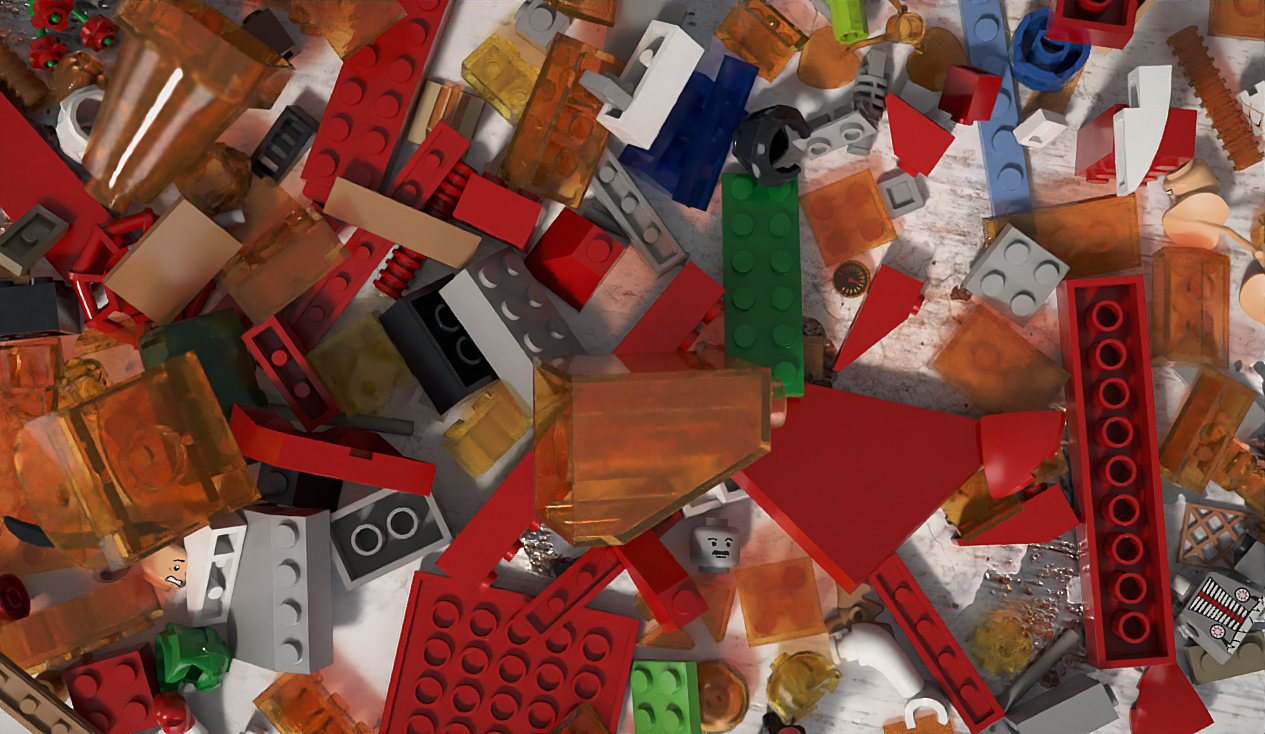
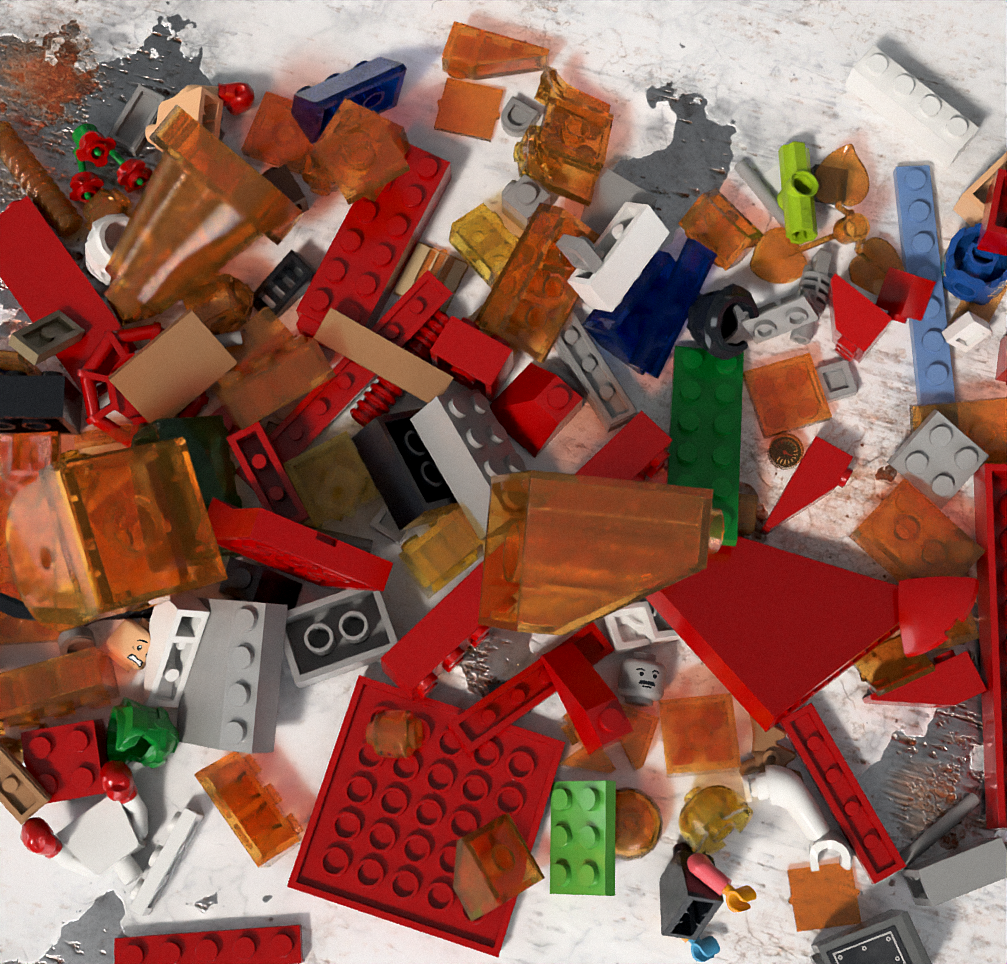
camera: 10 degrees right, 10 degrees down
clear yellow brick [971,618,1031,677] -> none
none -> clear orange head [366,709,423,758]

